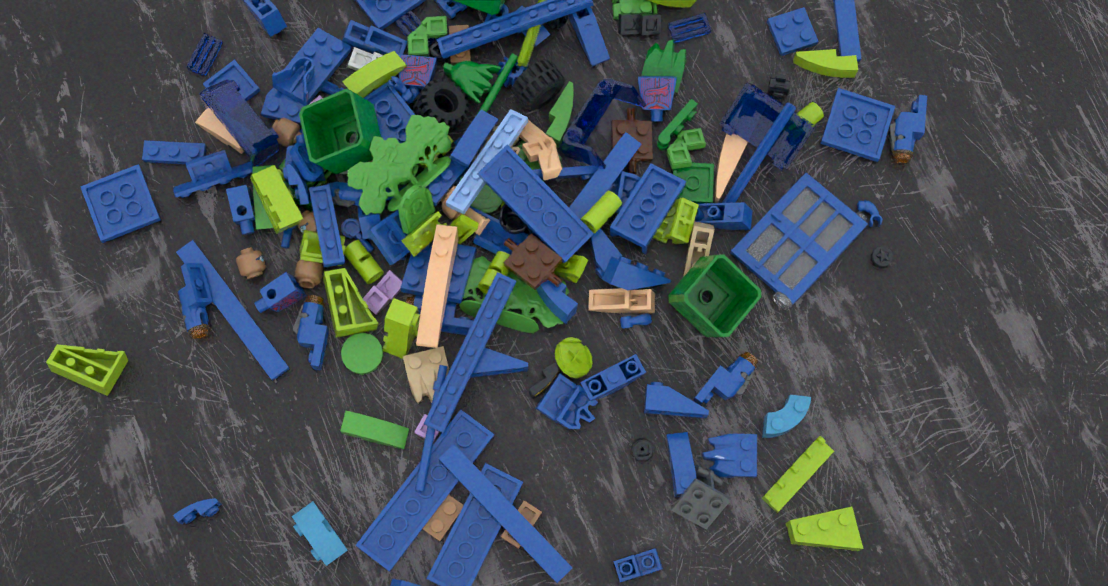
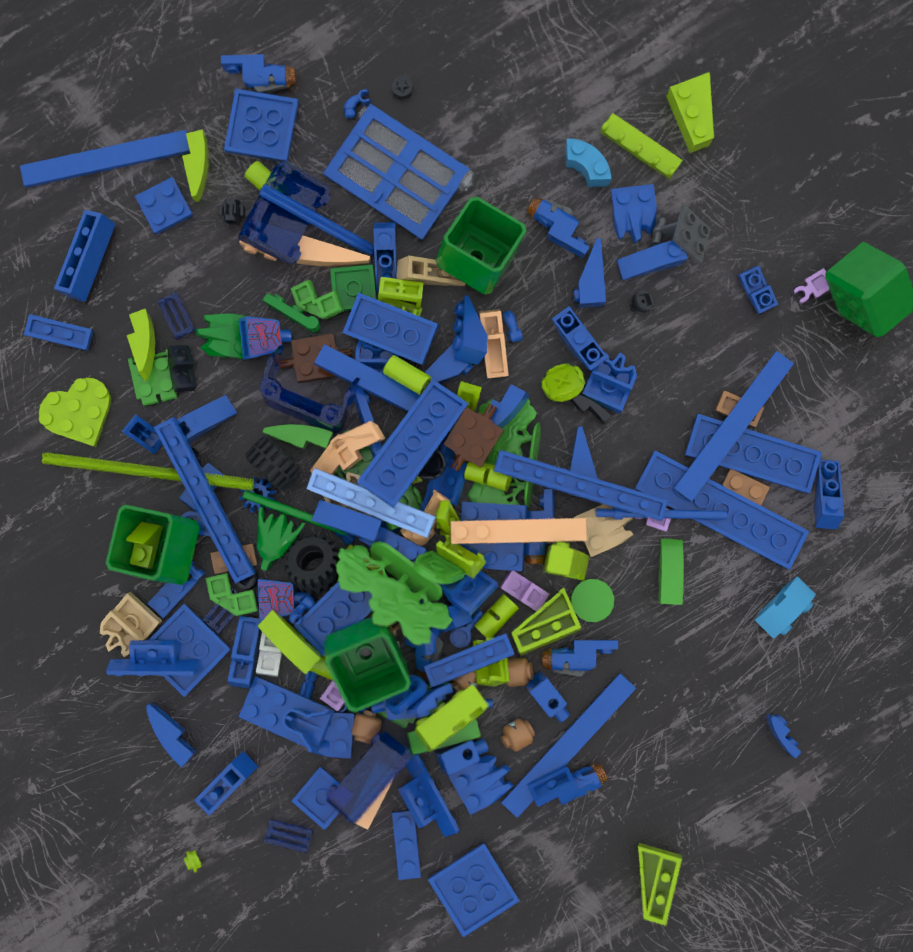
camera: 95 degrees left, 10 degrees up
none -> blue plate [448,755,514,815]

